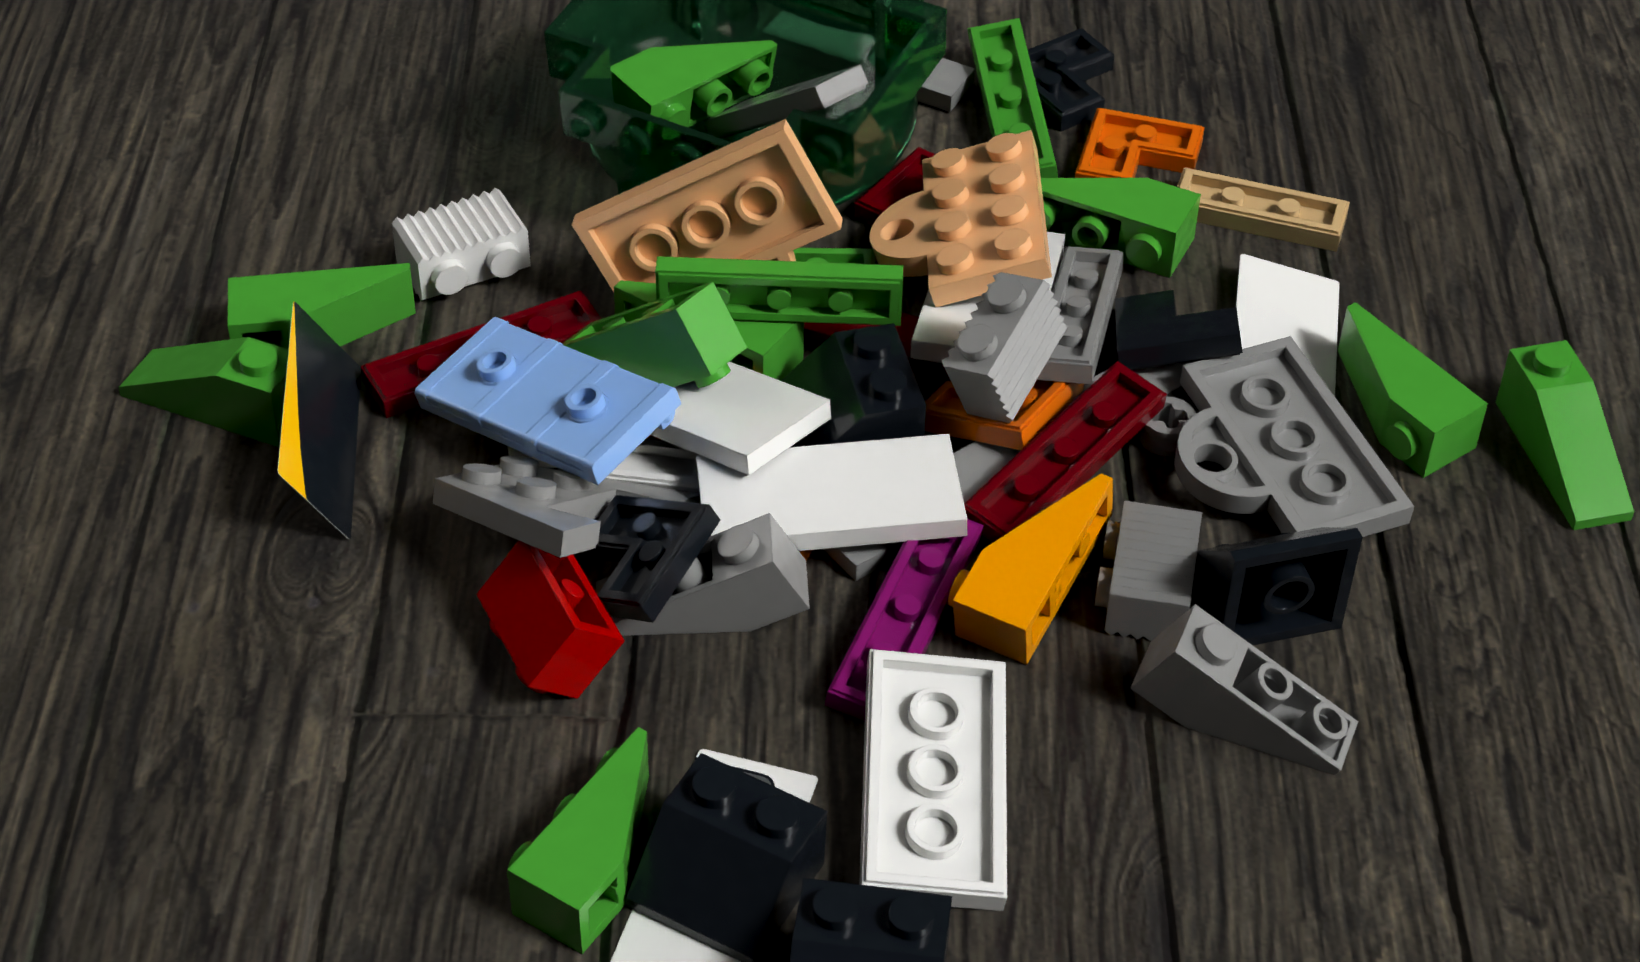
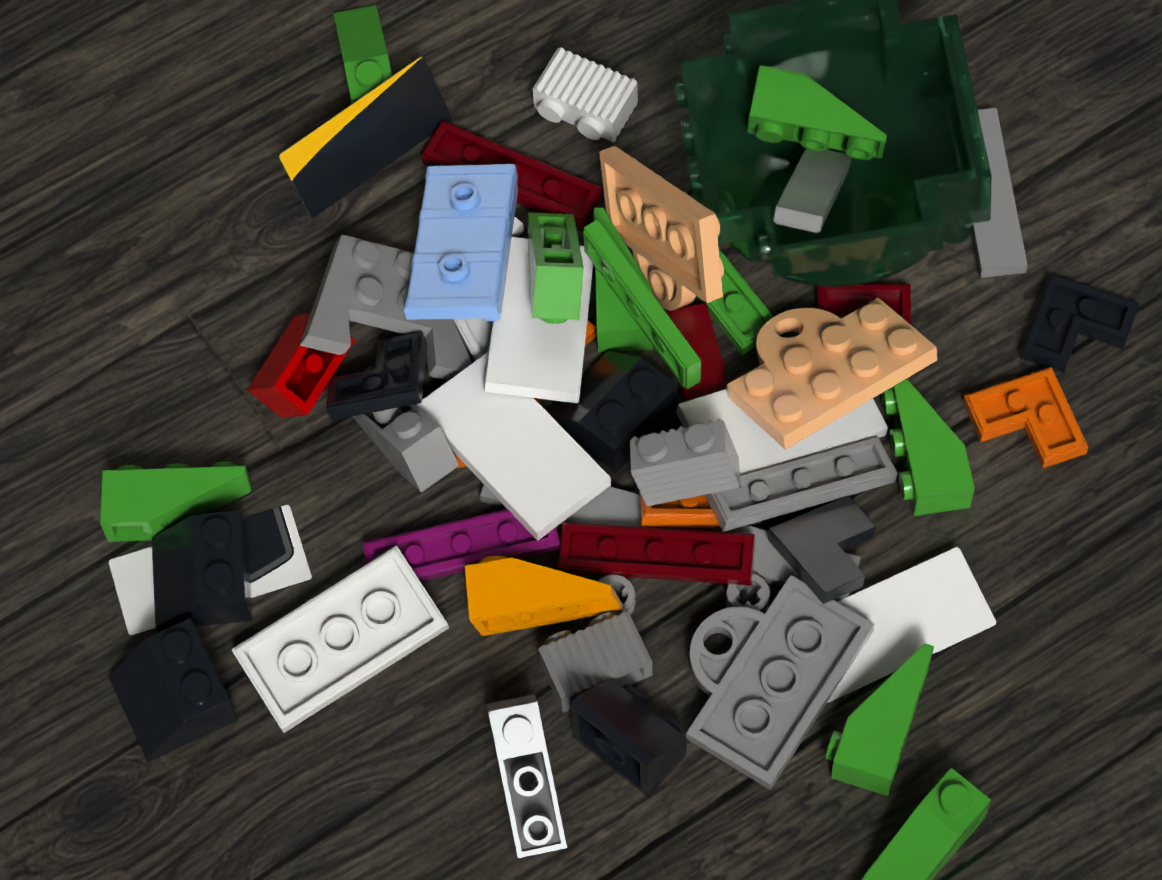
camera: 60 degrees right, 20 degrees up
bright green slope [227,263,416,349] -> none
bright green tile [967,18,1058,178] -> none
tan tile [1177,168,1350,252] -> none

